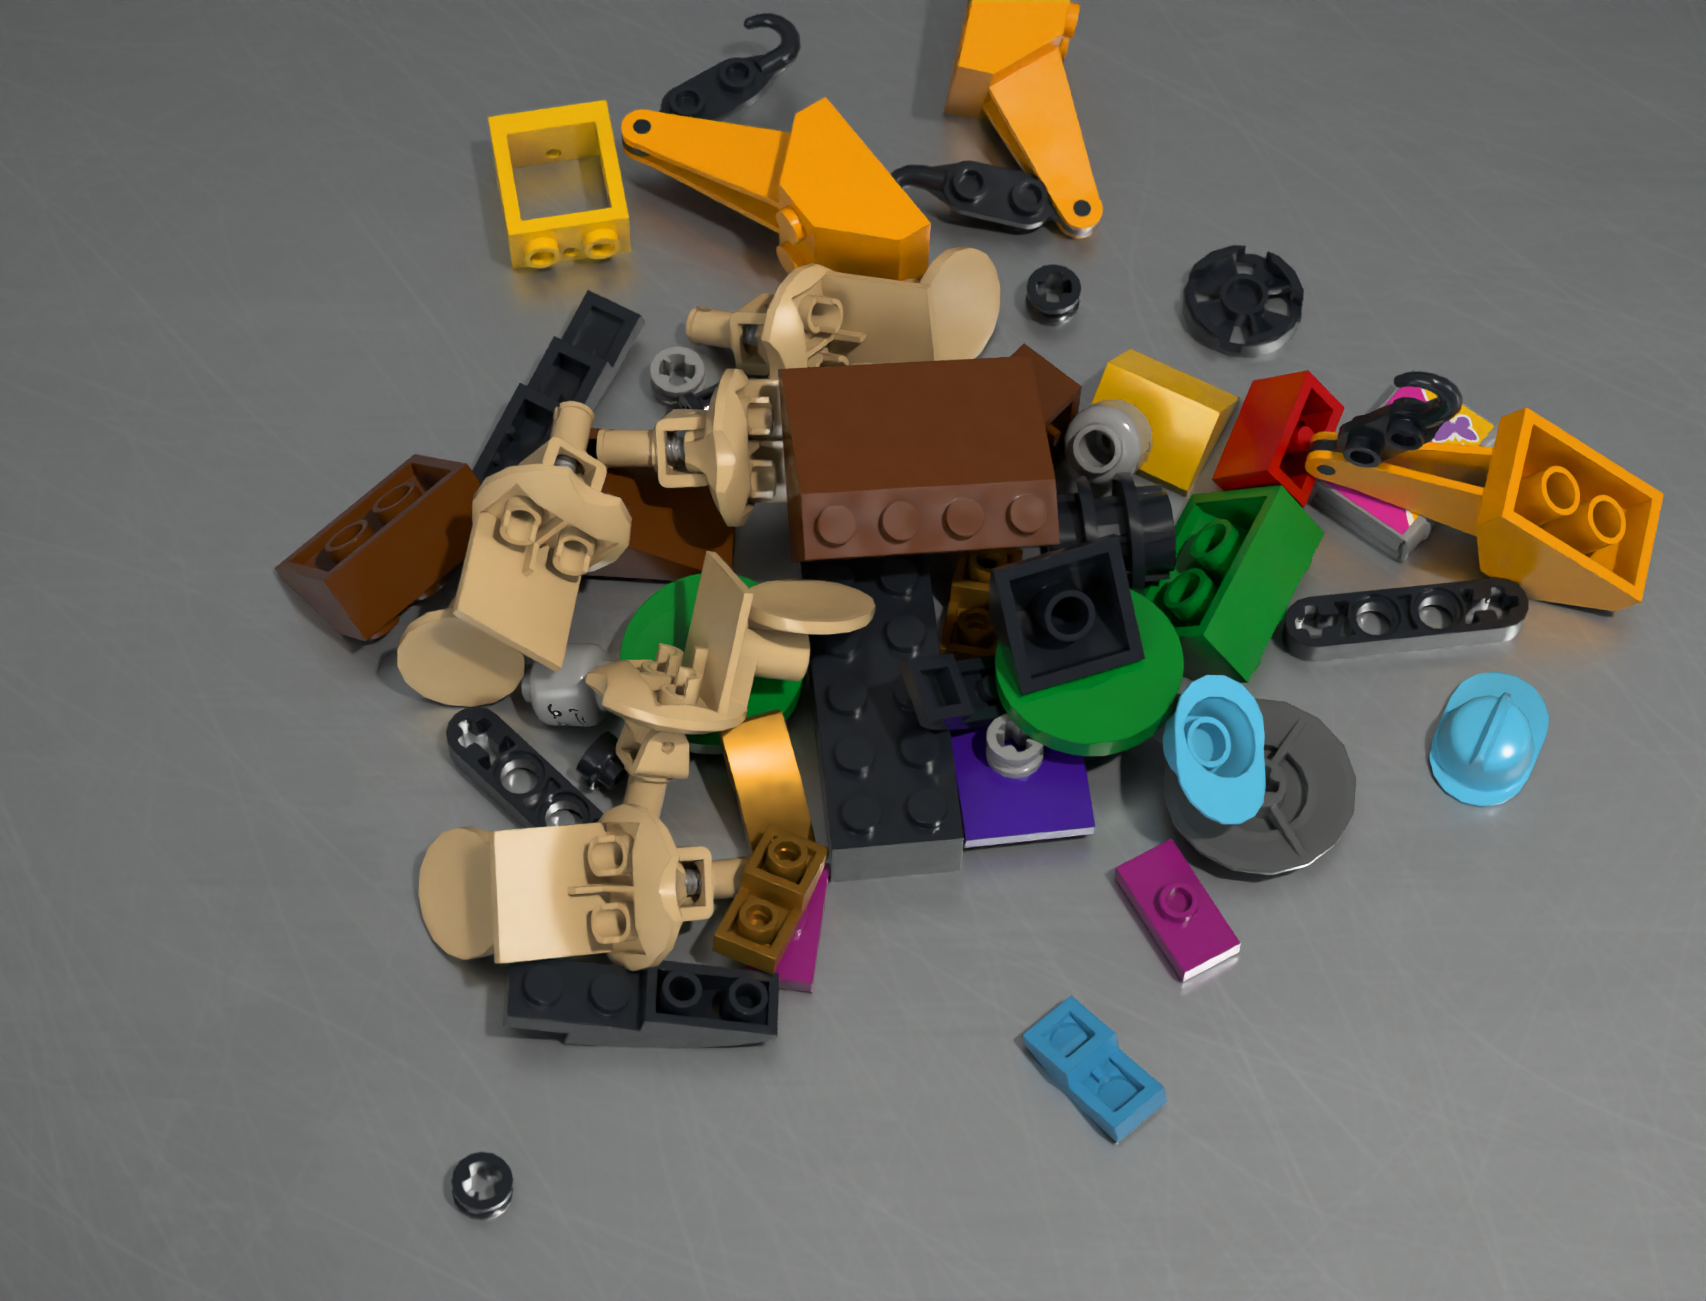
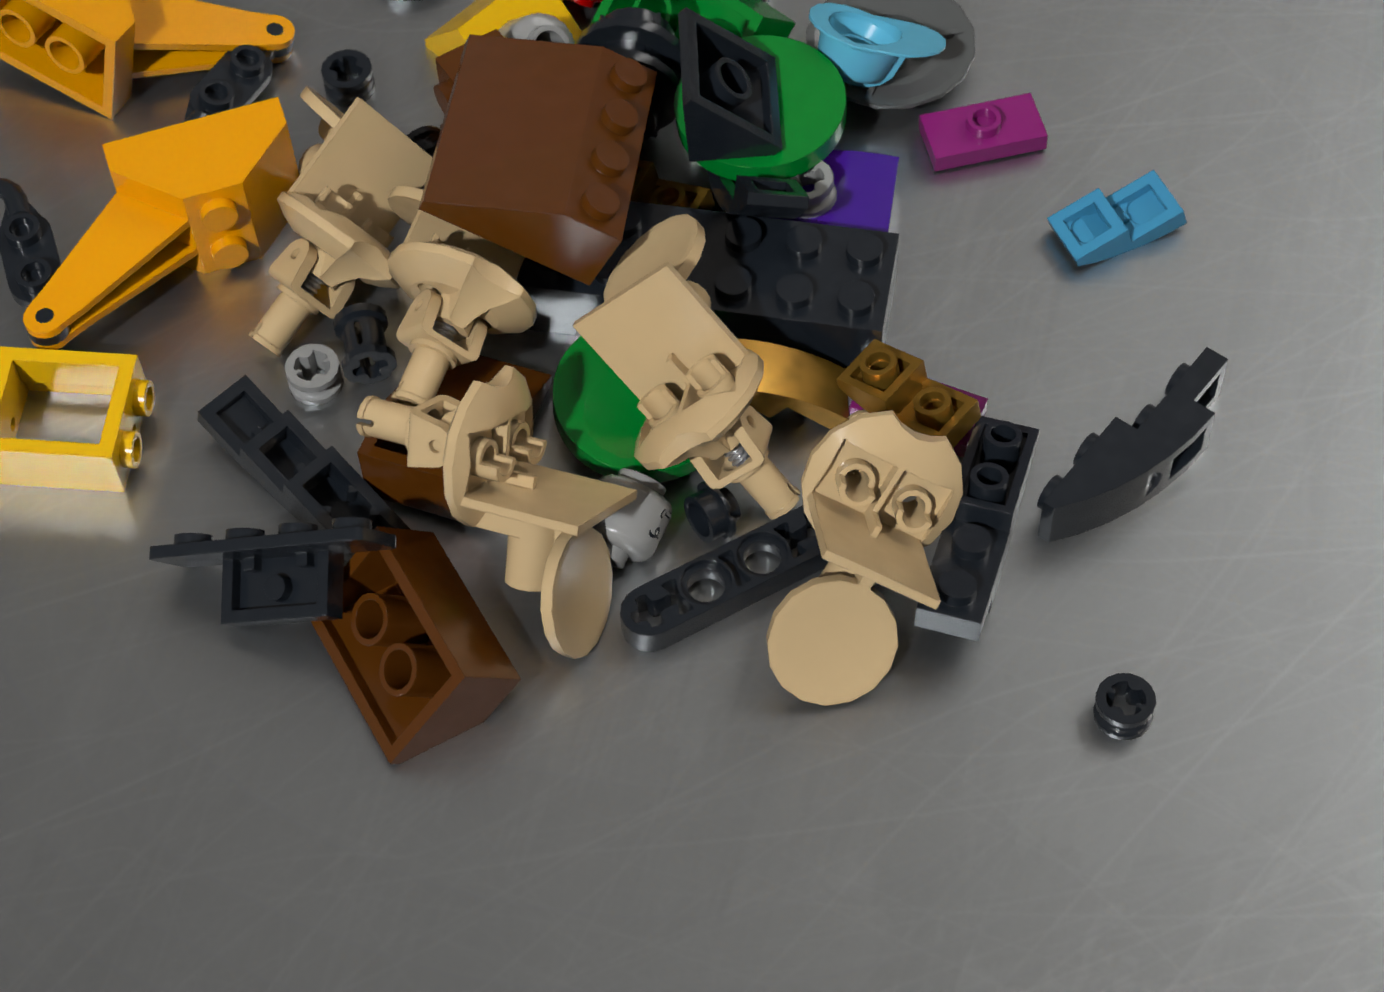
camera: 70 degrees left, 5 degrees down
none -> black bracket [149,517,396,627]
none -> black slope [1037,347,1228,543]

